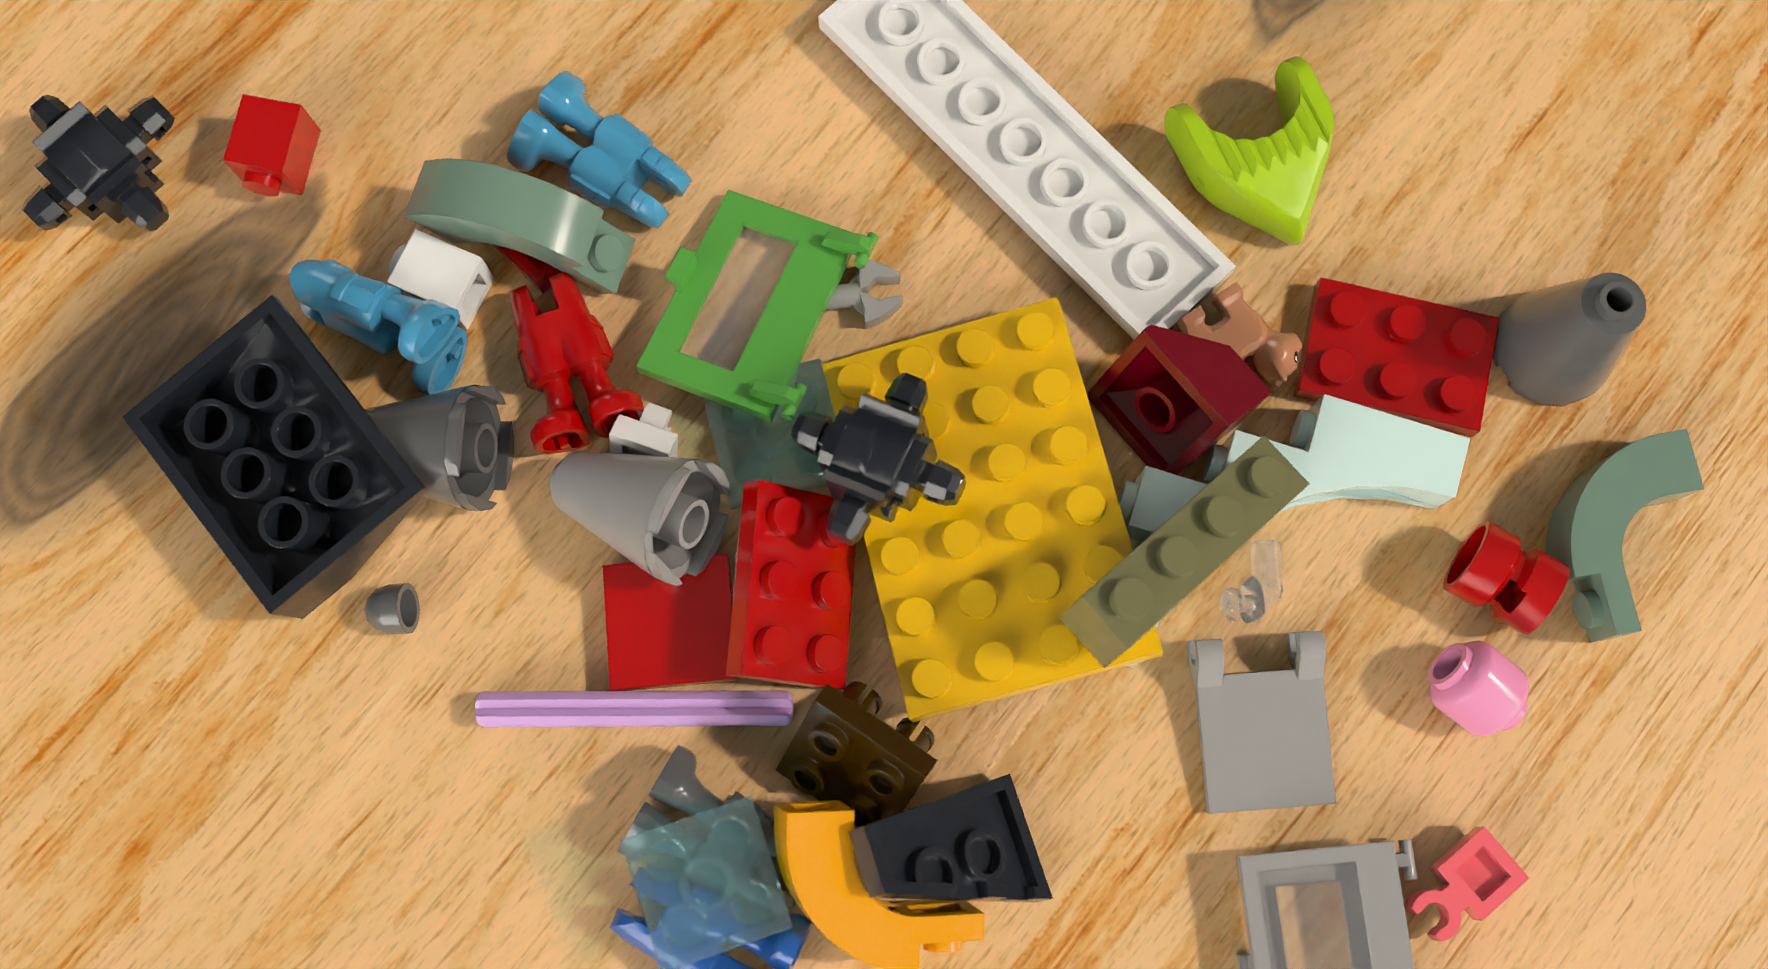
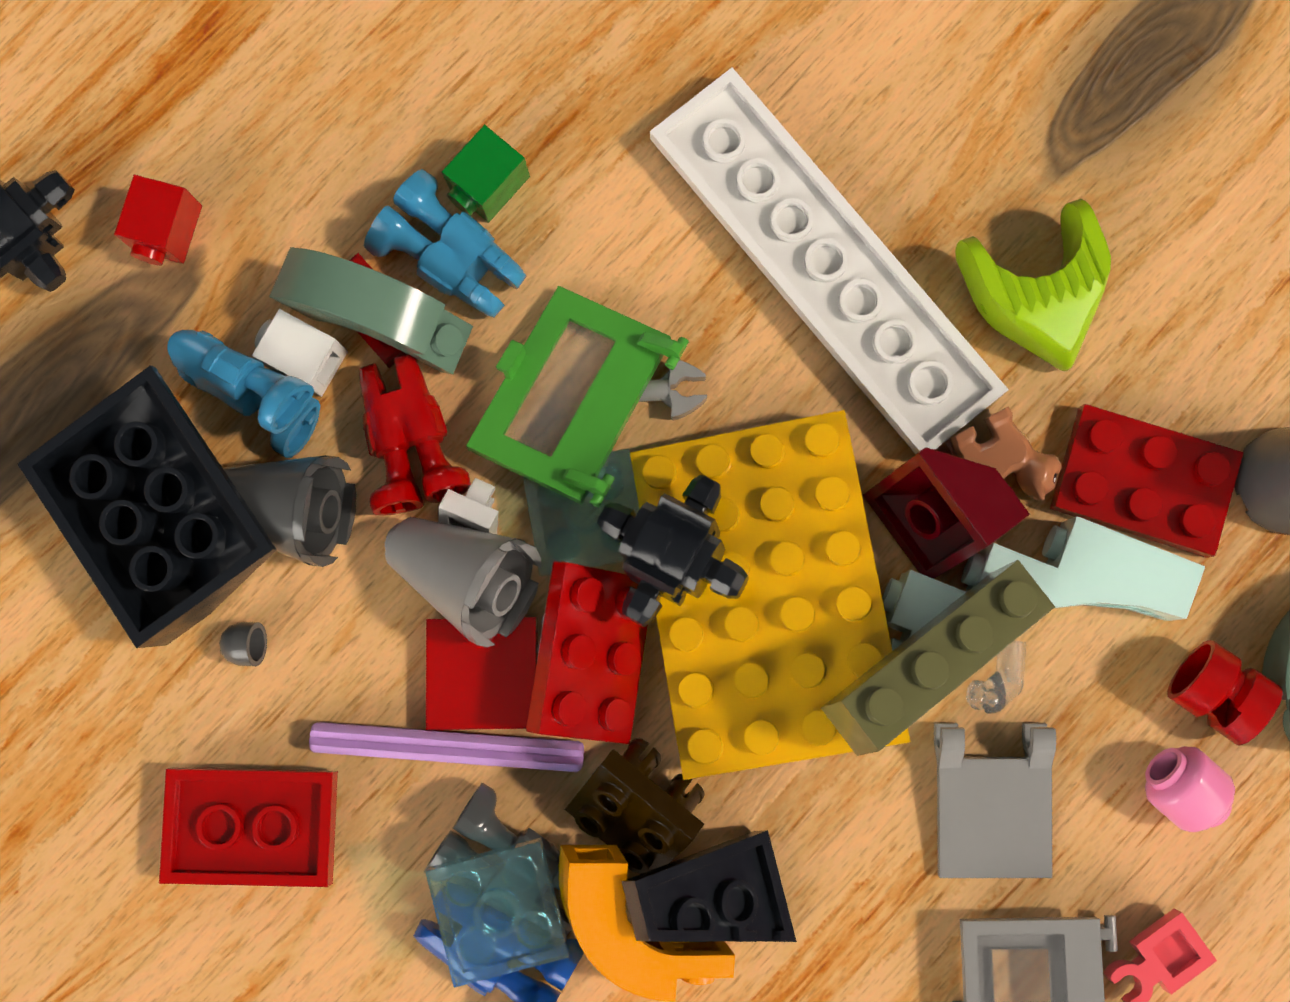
camera: 15 degrees right, 5 degrees up
none -> red plate [159,768,338,887]
none -> green brick [442,124,530,223]

